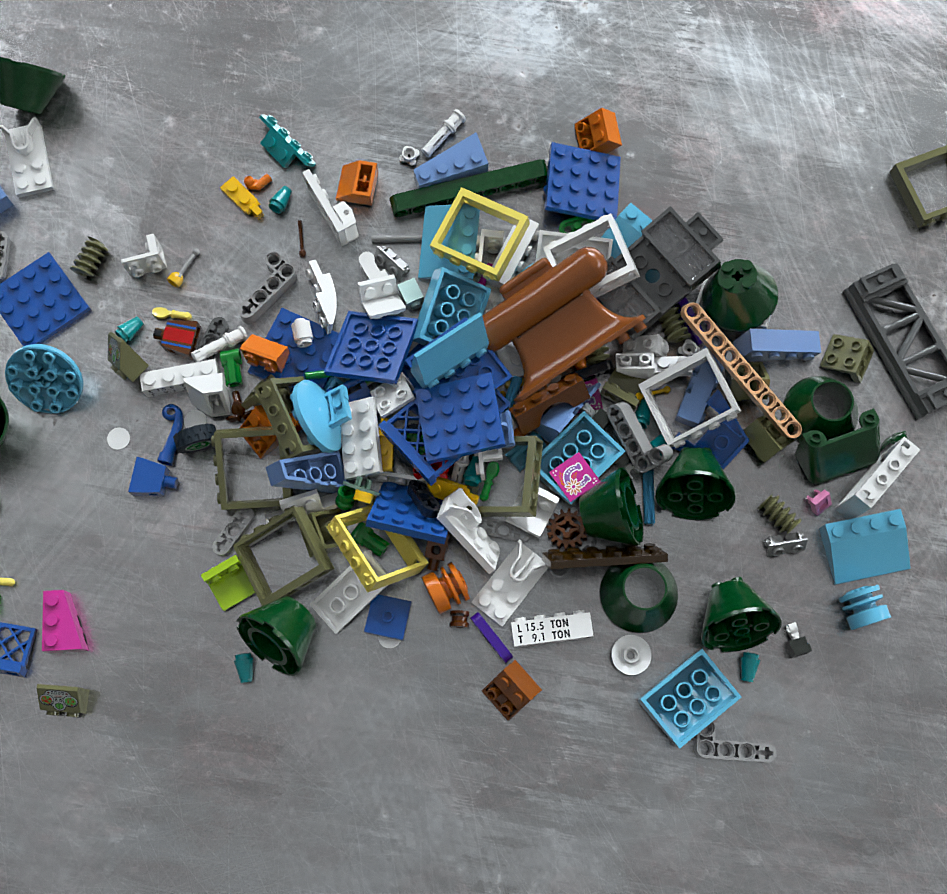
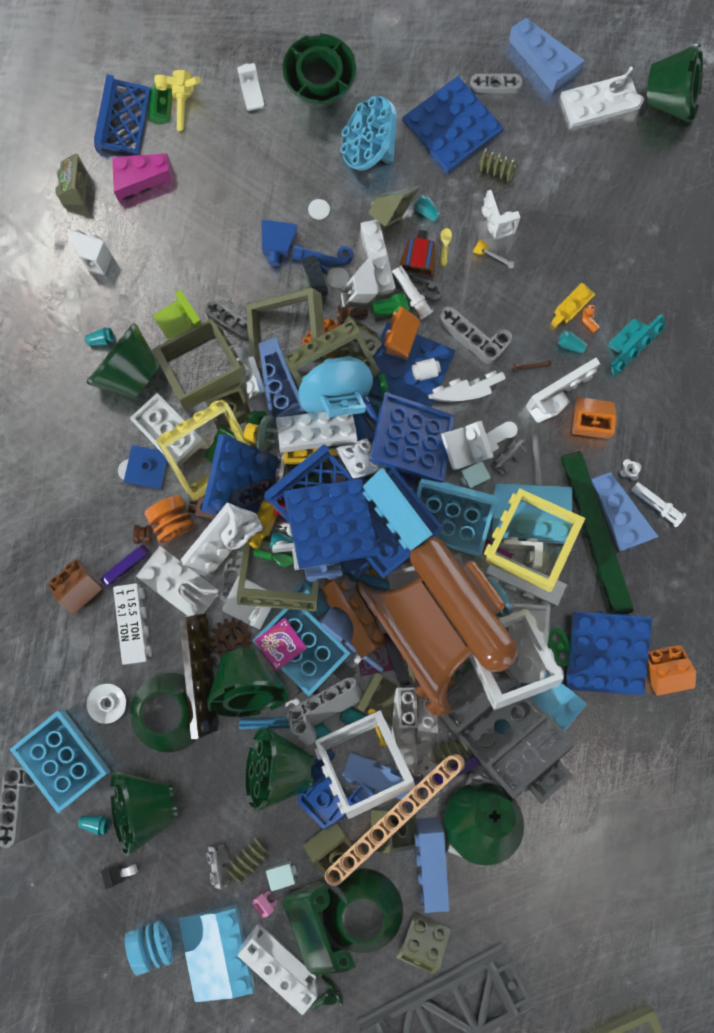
camera: 90 degrees right, 5 degrees up
none -> white slope [67,230,112,275]
none -> light aqua brick [266,861,298,891]

